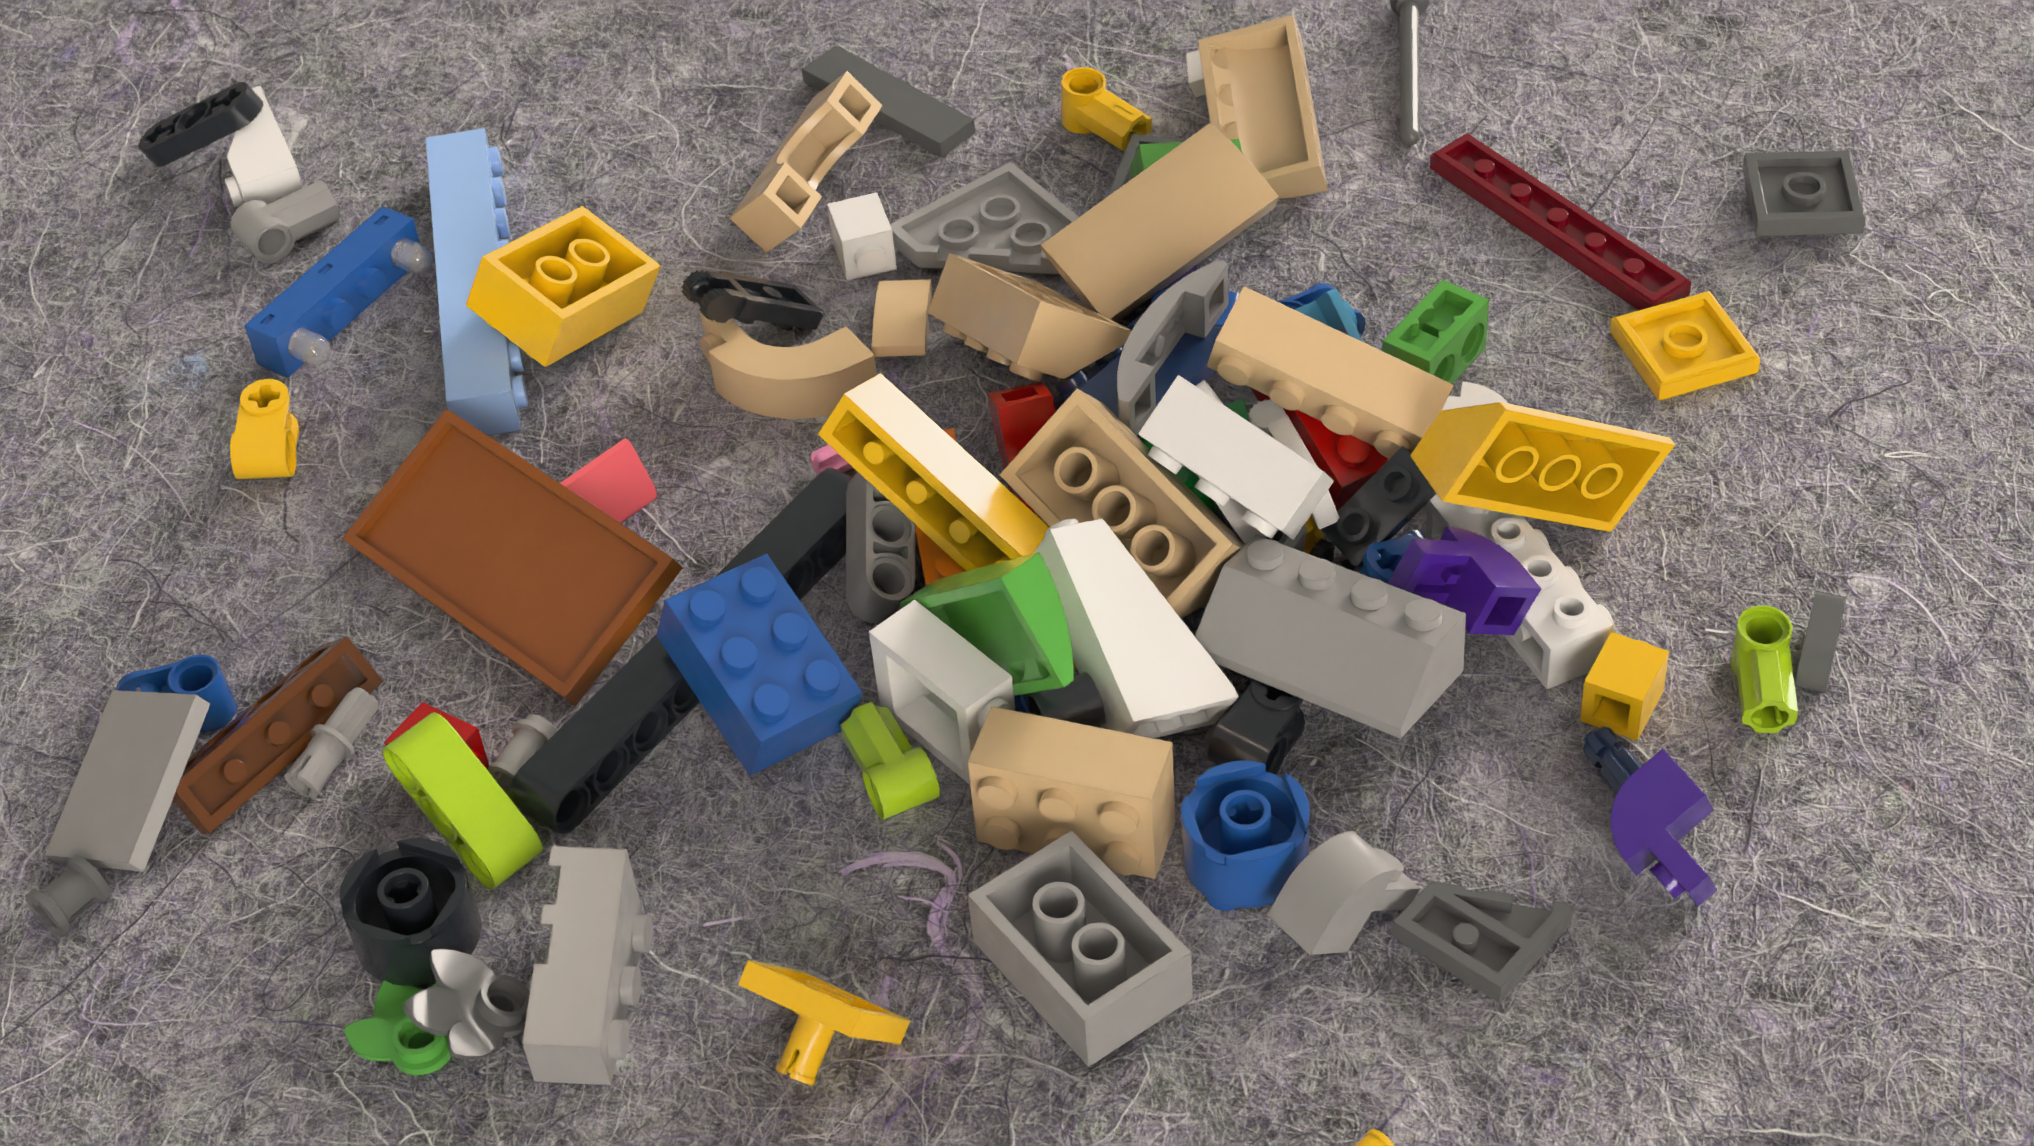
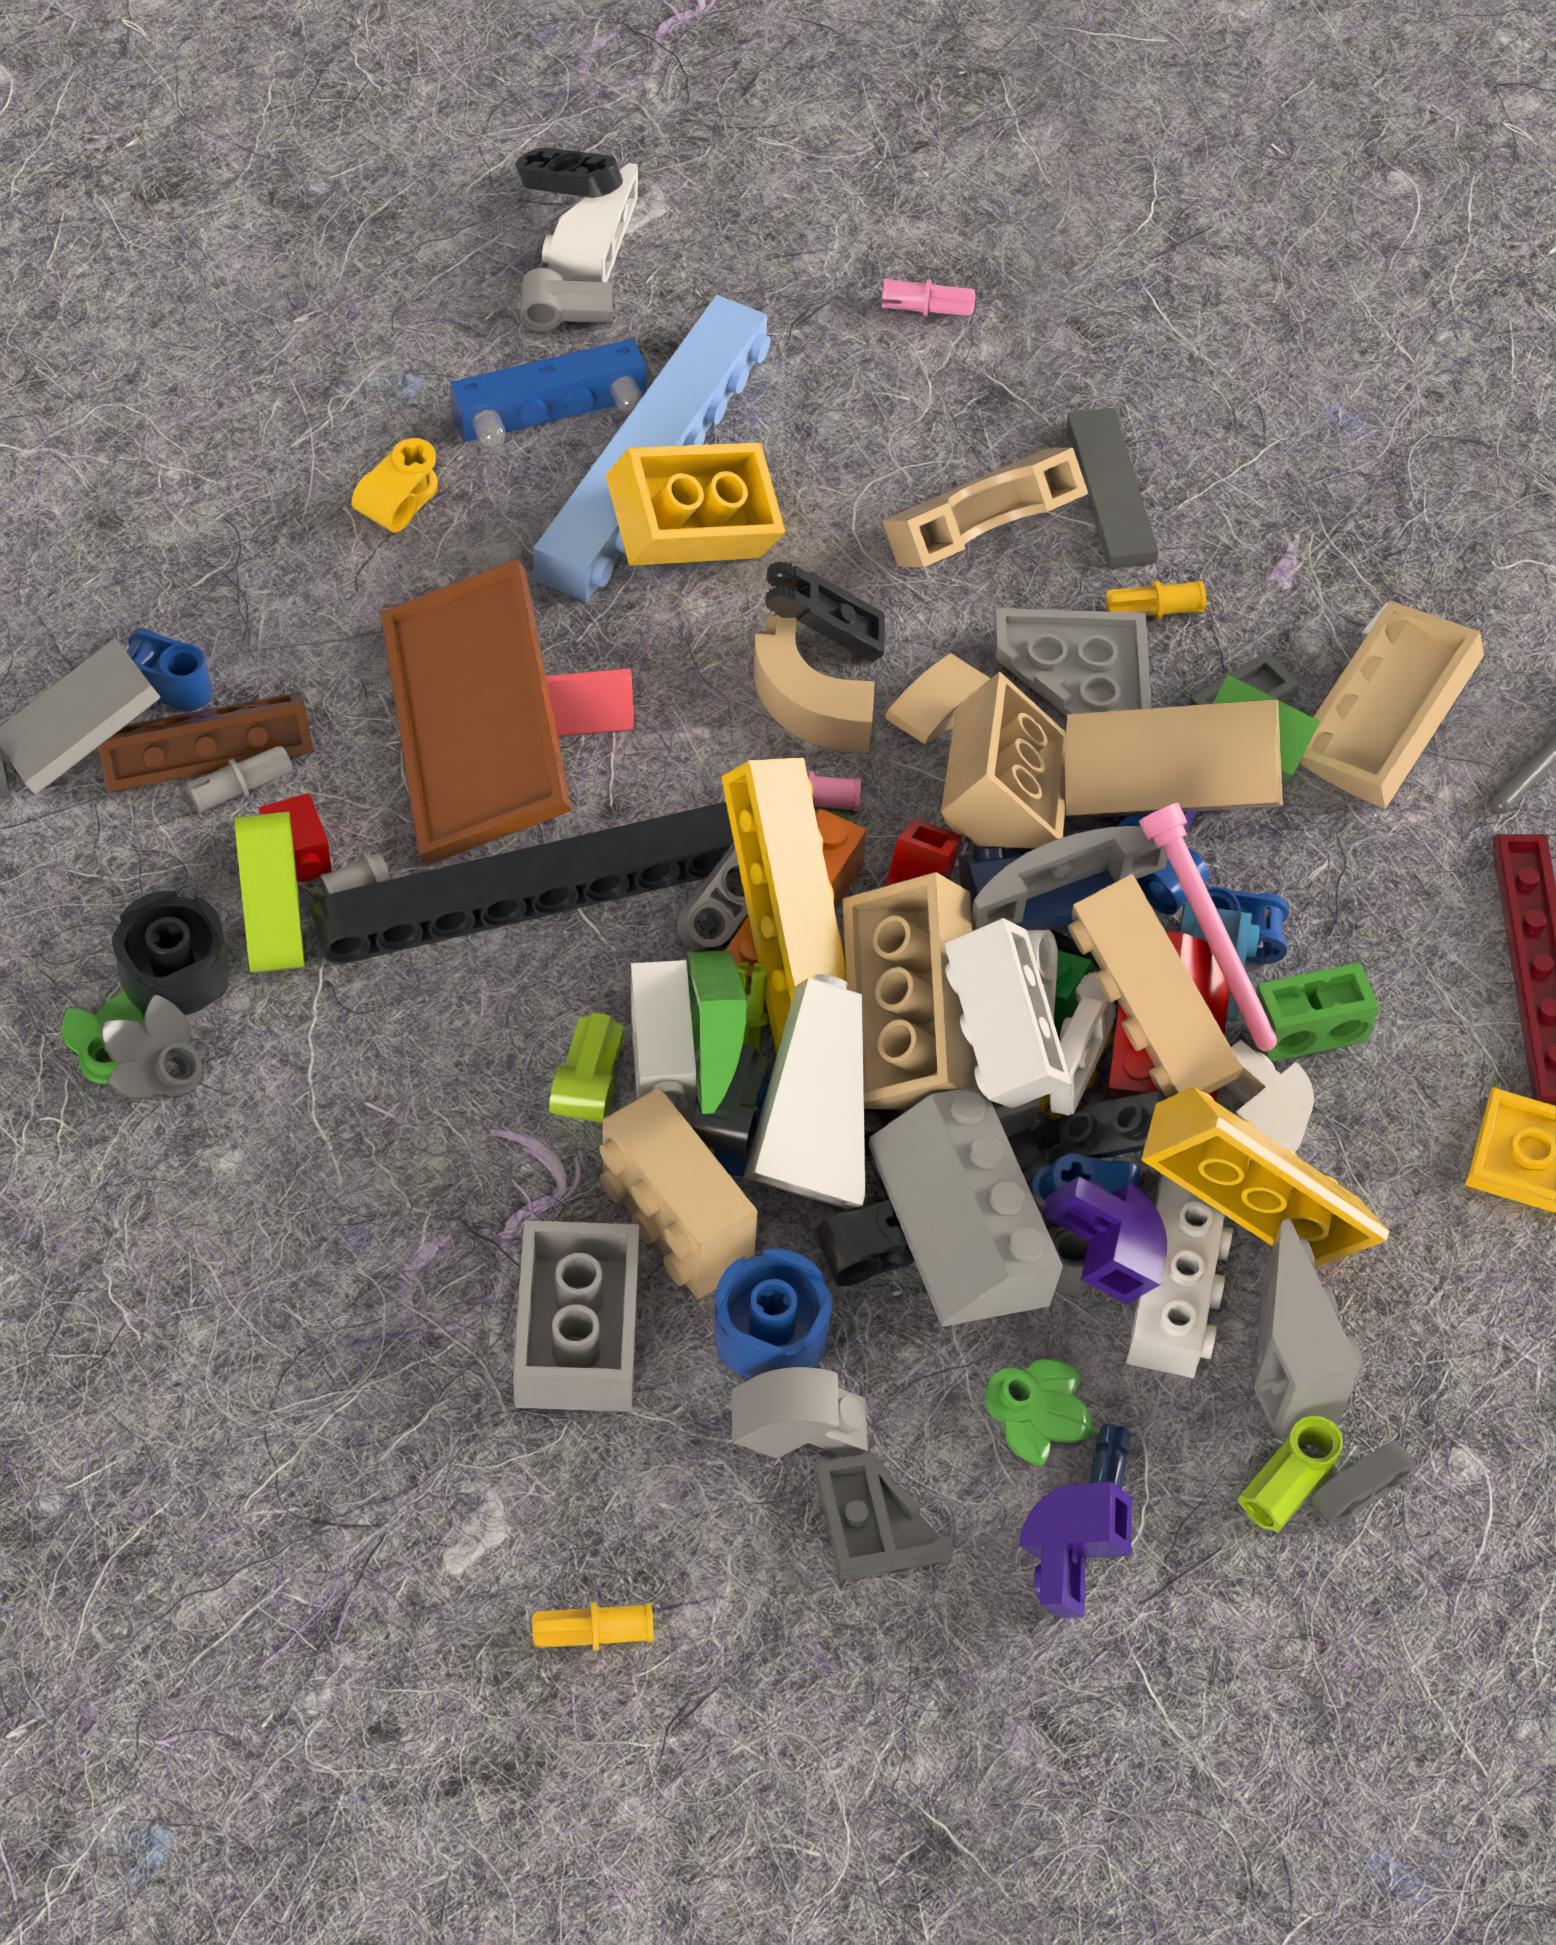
camera: 30 degrees right, 10 degrees up
light grey wedge [522,846,653,1085] -> none
blue brick [657,554,863,776] -> none
yellow tile [738,960,911,1085] -> none
white brick [827,192,897,281] -> none
yellow piece [1061,67,1152,151] -> none
yellow brick [1580,632,1669,741] -> none
none -> bright pink axle [882,278,976,317]
none -> bright green plate [985,1359,1093,1466]
none -> yellow axle [1105,580,1207,620]
none -> bright pink piece [1139,803,1277,1051]
none -> light grey slope [1254,1218,1362,1438]

